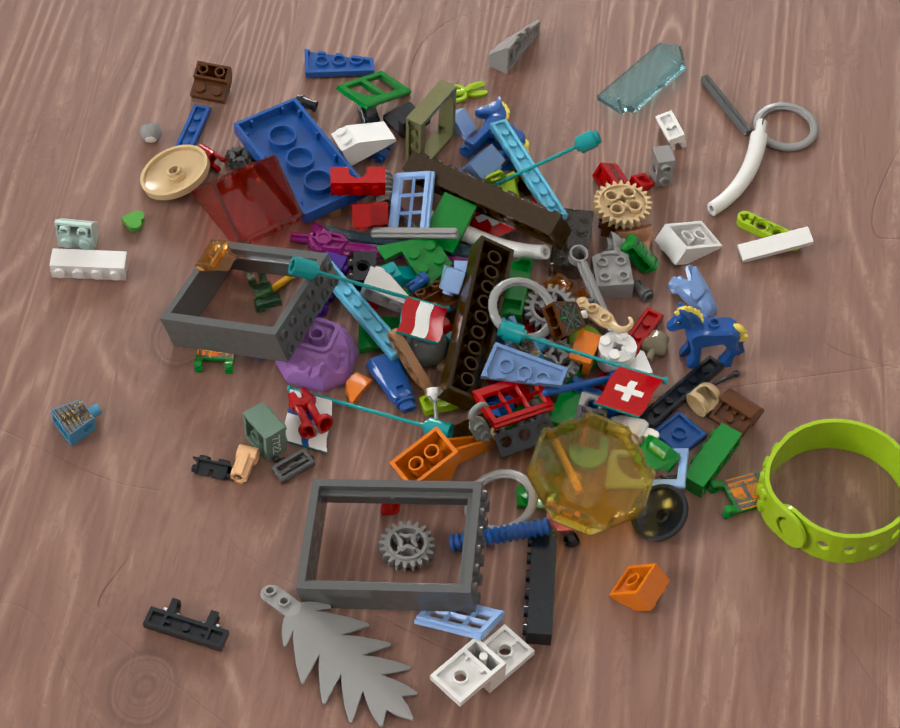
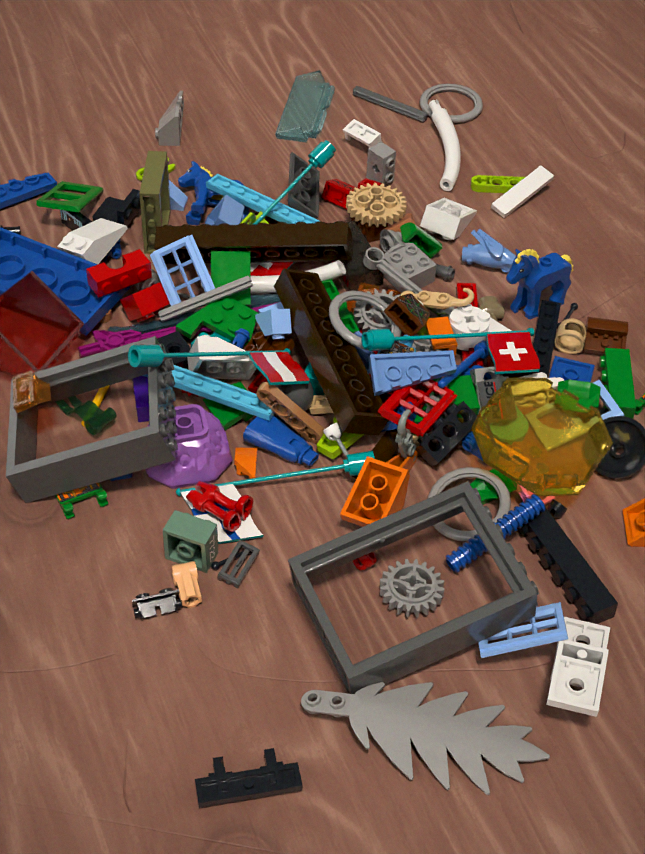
camera: 30 degrees left, 5 degrees down
none -> dark grey slope [288,152,320,219]

